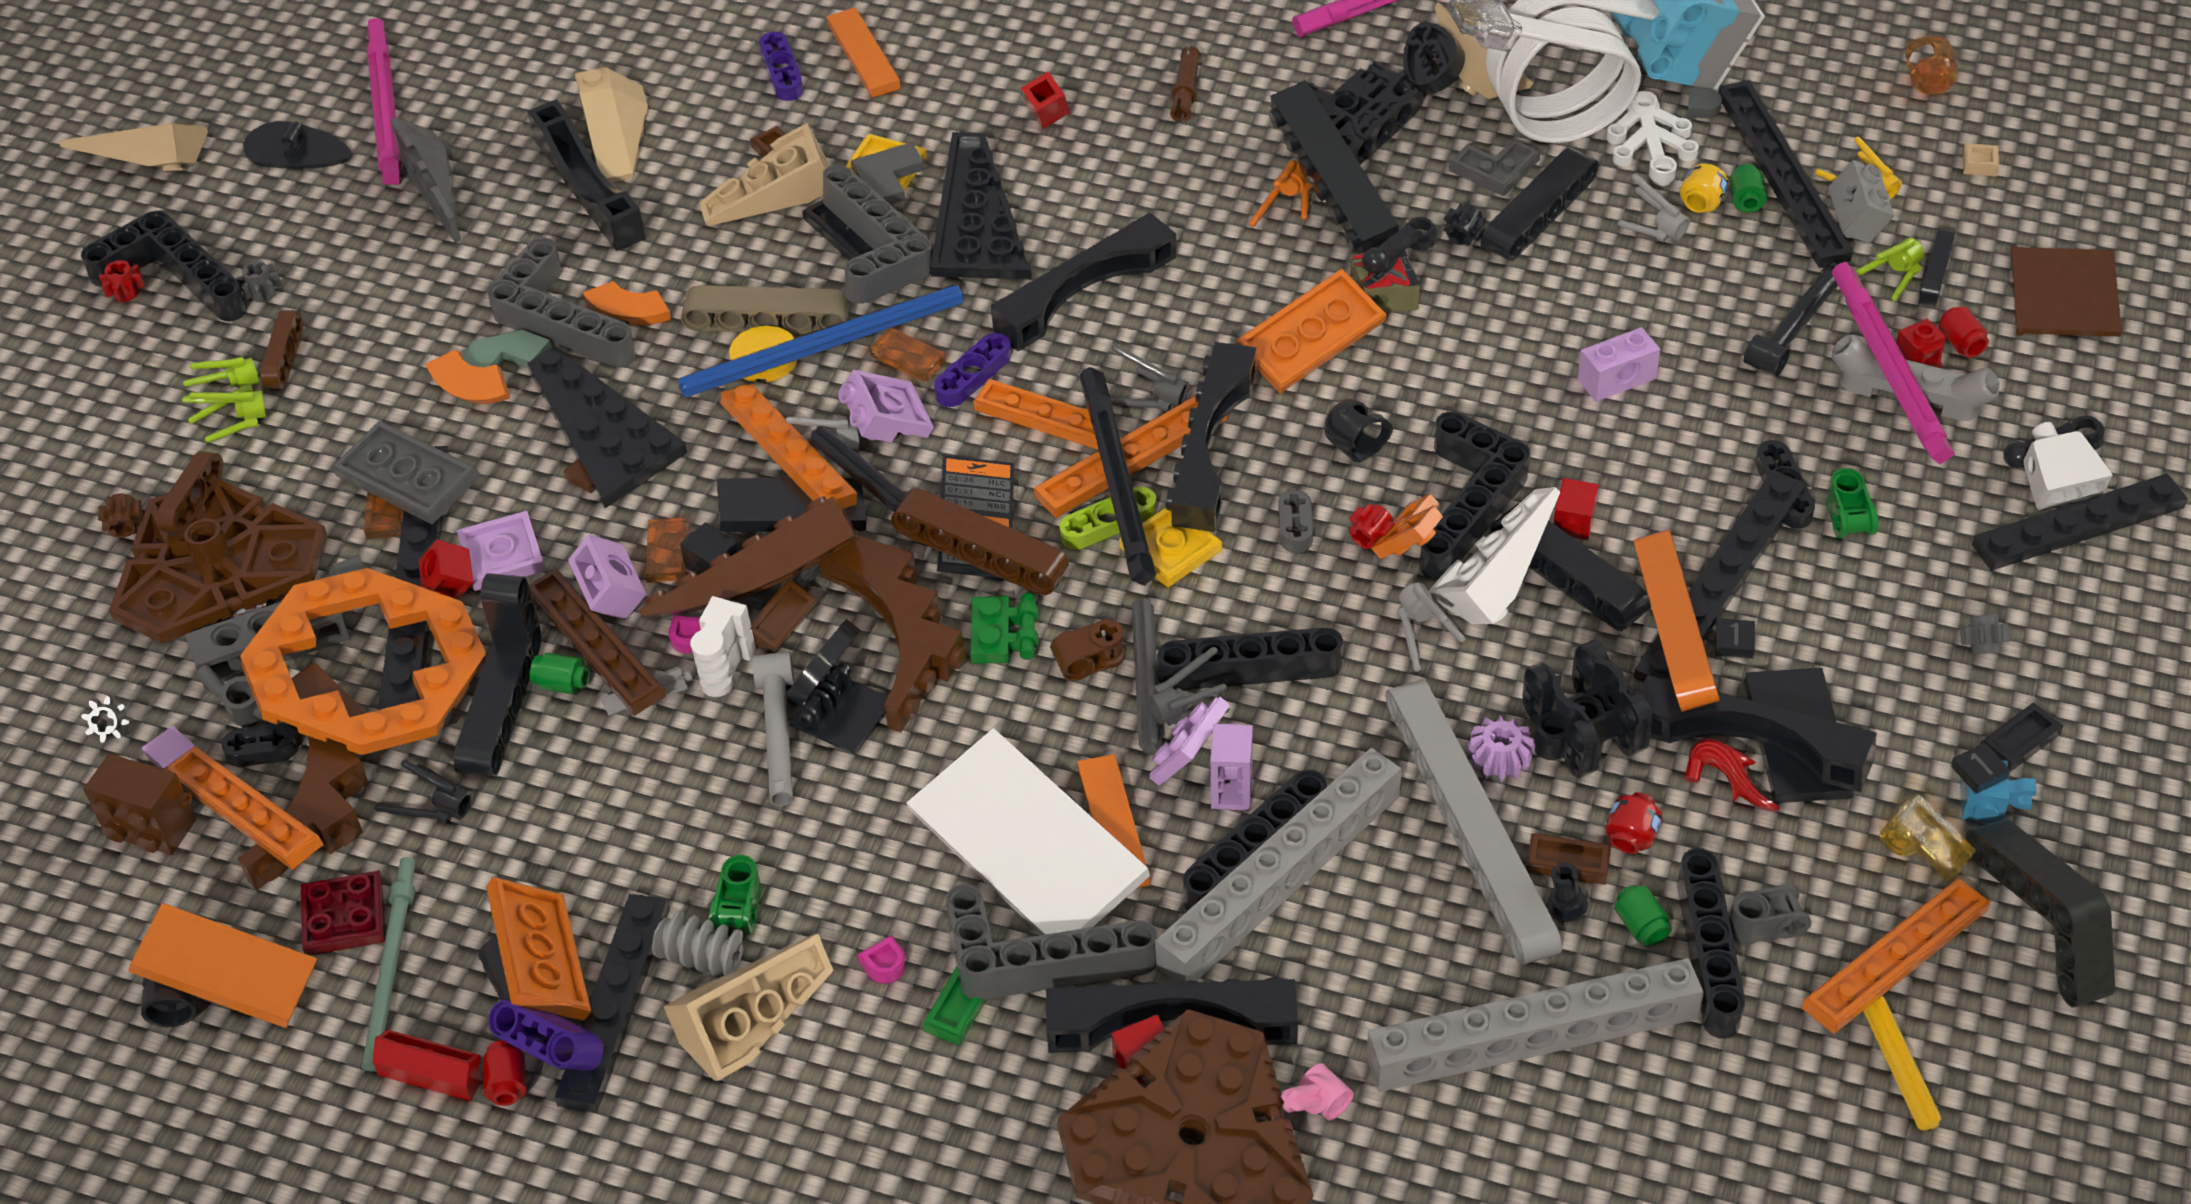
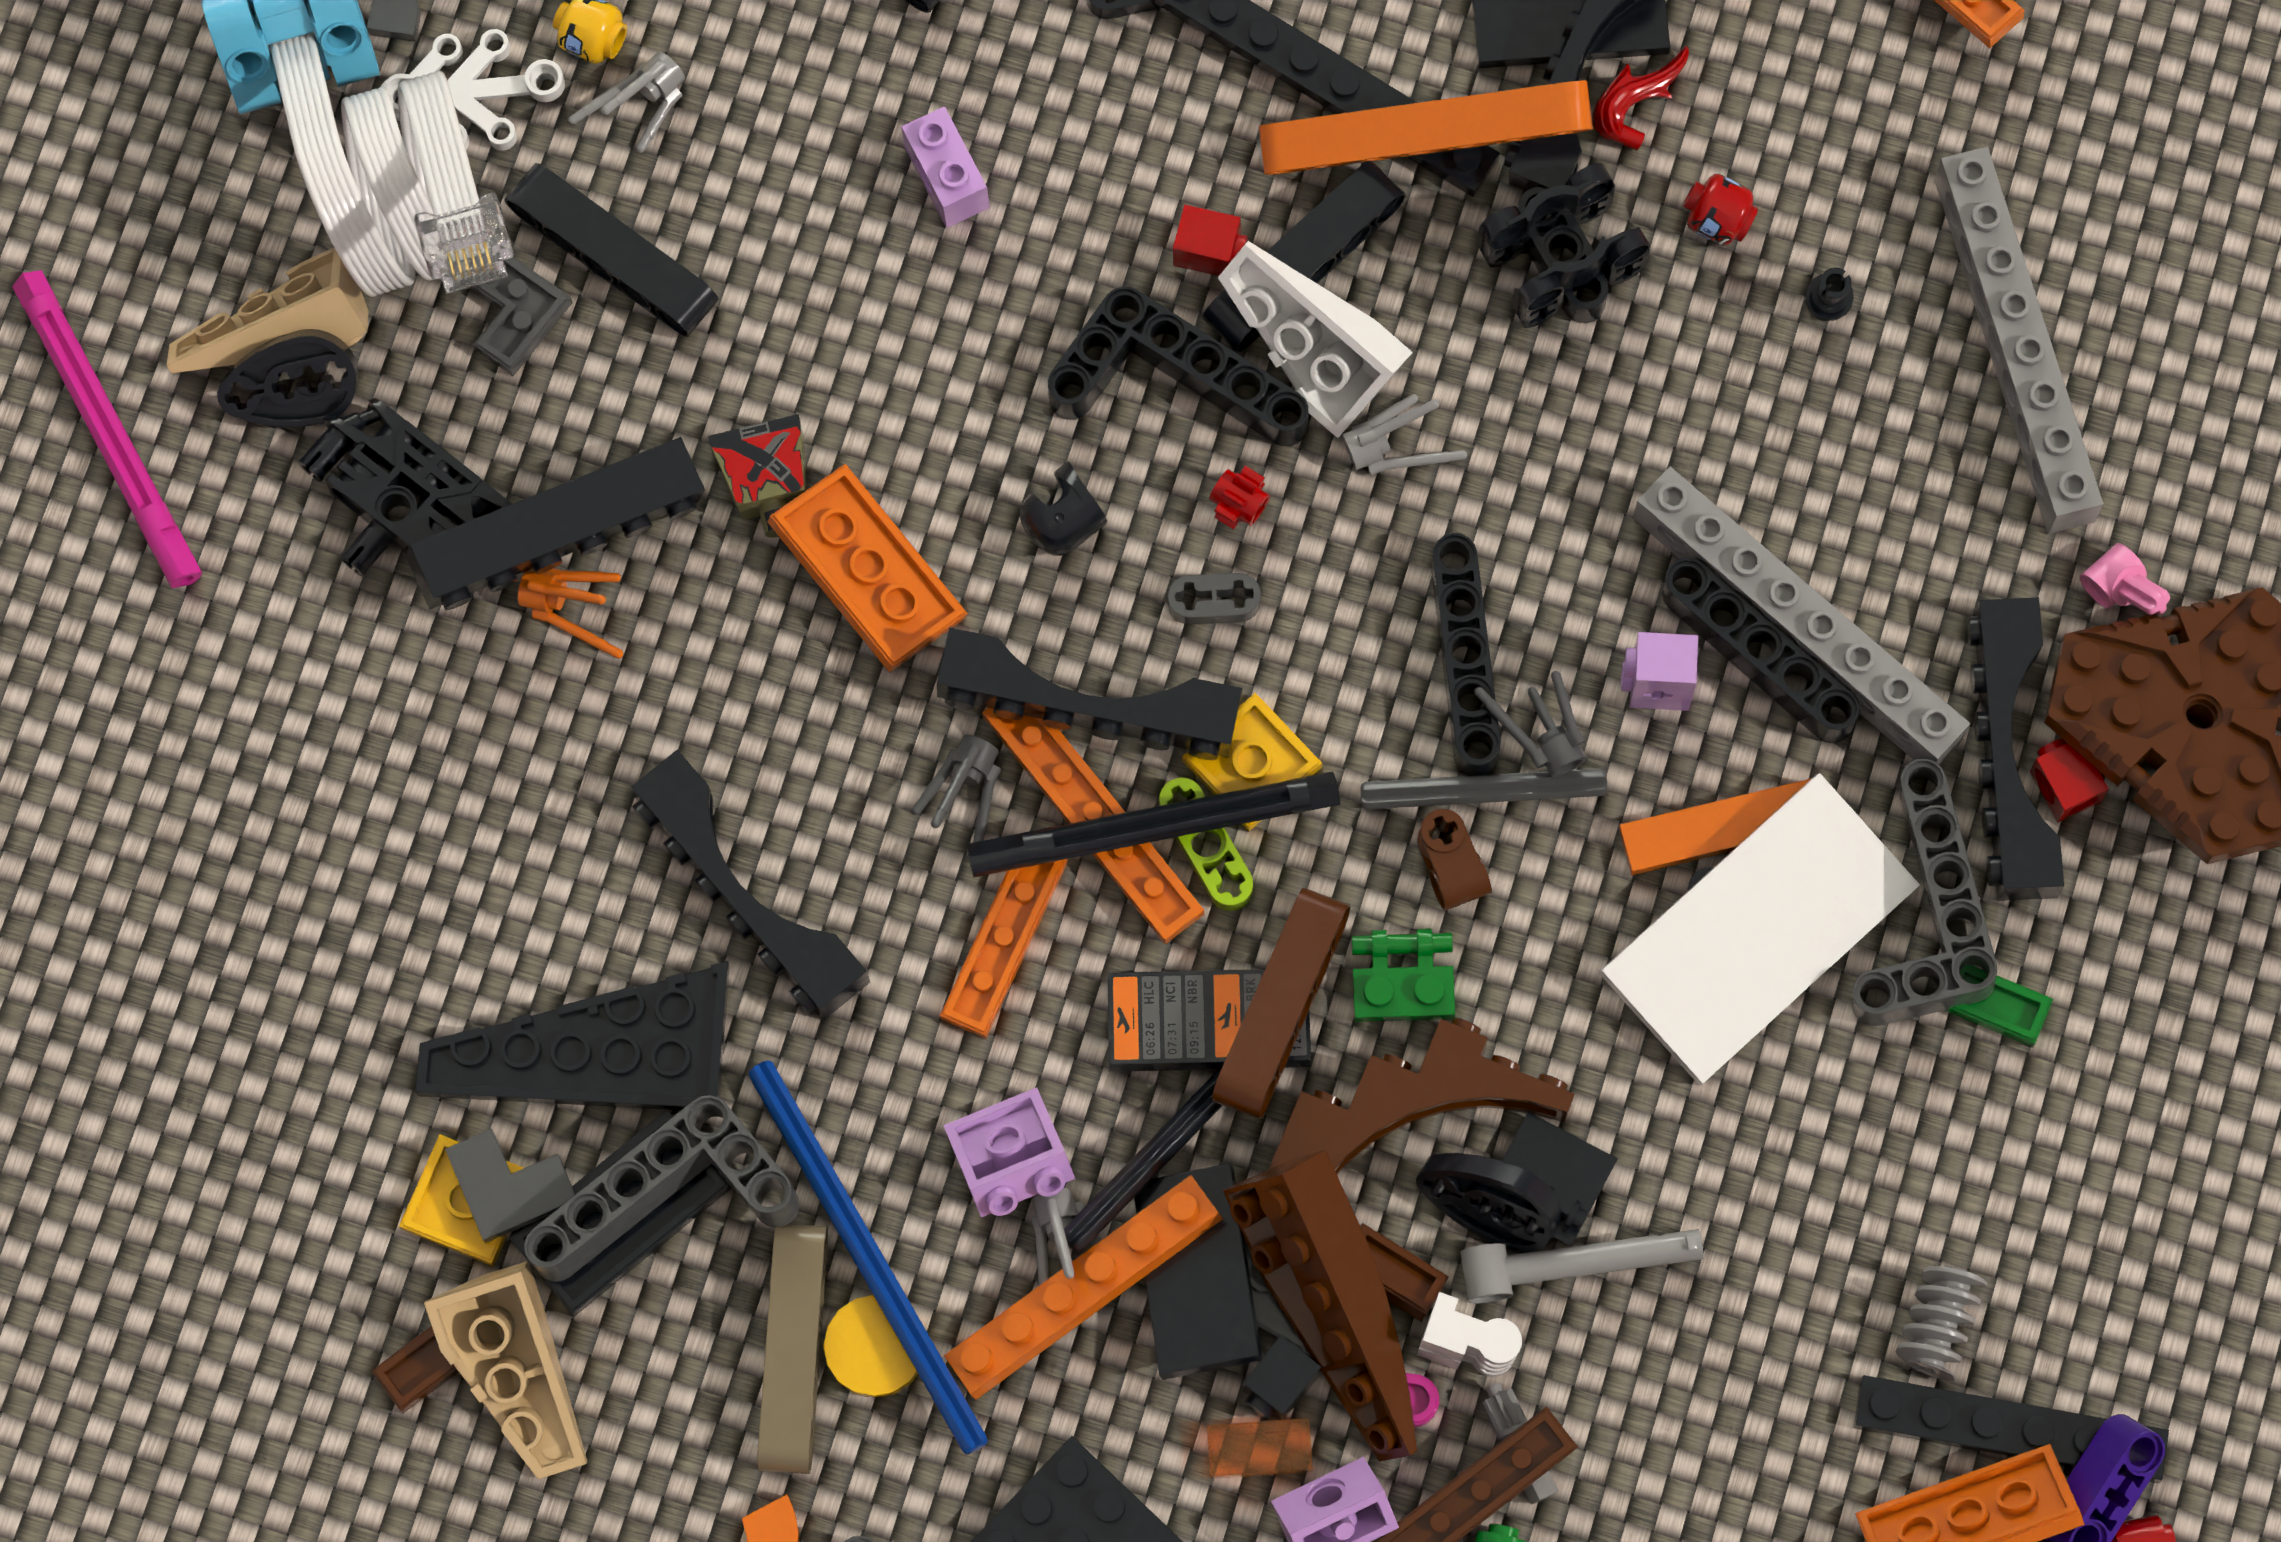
camera: 90 degrees left, 25 degrees up
tan wedge [663,934,834,1081] -> none
green piece [709,854,762,934] -> none
dark purple beam [759,32,803,101] -> none
orange tile [826,8,901,98] -> none
dark pink tile [857,935,906,984] -> none
clear orange tile [869,327,946,382] -> none
dark purple beam [934,333,1011,407] -> none
red brick [1021,71,1070,129] -> none
lavender tile [1149,697,1230,786] -> none
reddish brown pin [1170,46,1201,122] -> none
black piece [1362,217,1437,274] -> none
orange plate [1371,493,1443,559] -> none
light grey beam [1385,679,1562,965] -> none
black gear [1443,203,1486,246] -> none
lavender gear [1467,715,1535,783] -> none
reddish brown tile [1526,833,1611,885] -> none
green brick [1614,885,1672,947] -> none
black beam [1677,848,1745,1039] -> none
black tile [1715,618,1755,659] -> none
dark grey piece [1729,884,1811,944] -> none

